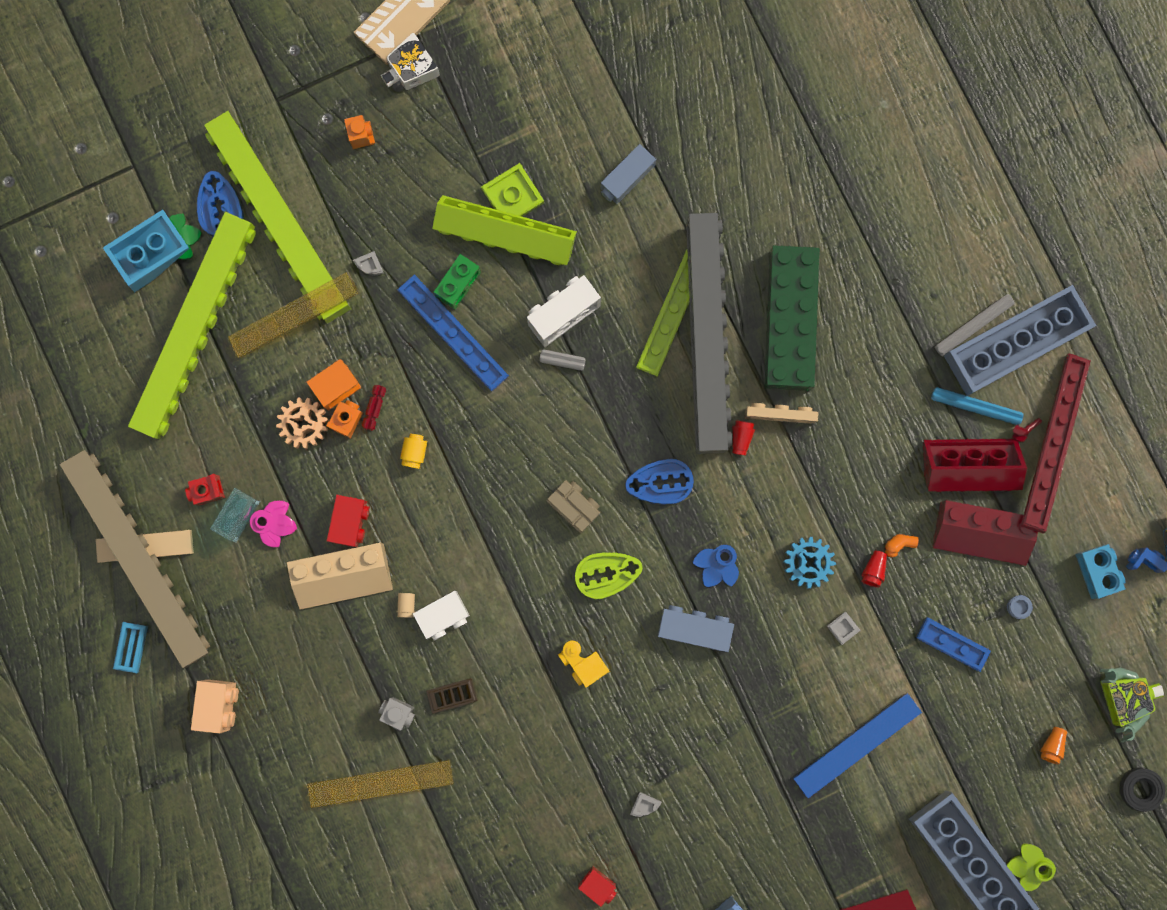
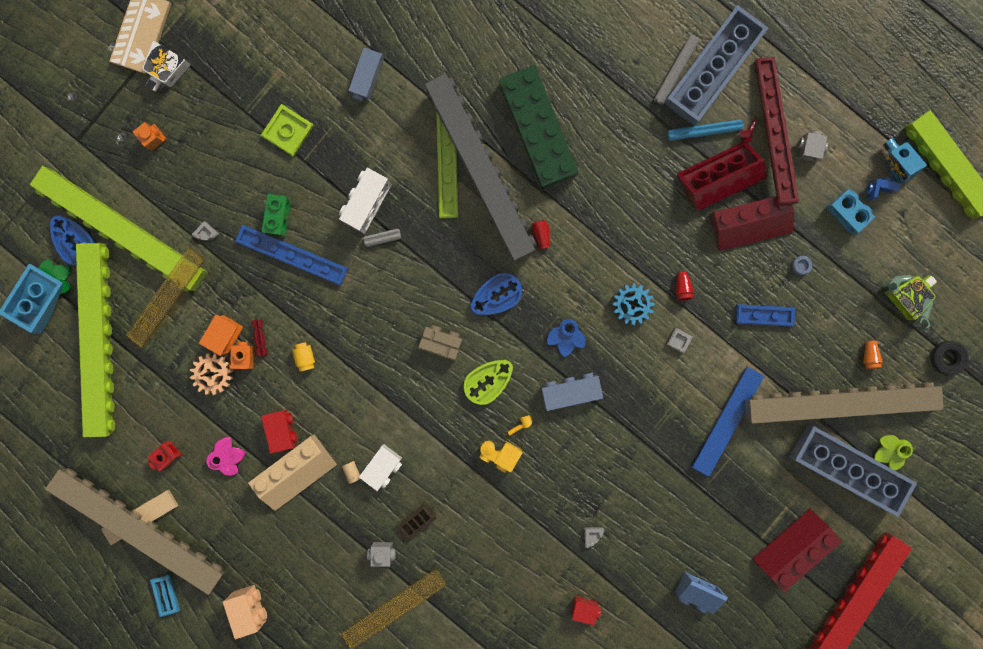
camera: 20 degrees left, 5 degrees up
clear light blue brick [210,488,260,542] -> none
lime brick [432,195,577,265] -> none
tan plate [745,403,818,424] -> none
orange arm [885,534,919,557] -> none
none -> yellow hand [508,415,532,435]
none -> dark tan brick [745,382,944,423]
none -> light grey brick [798,131,828,162]

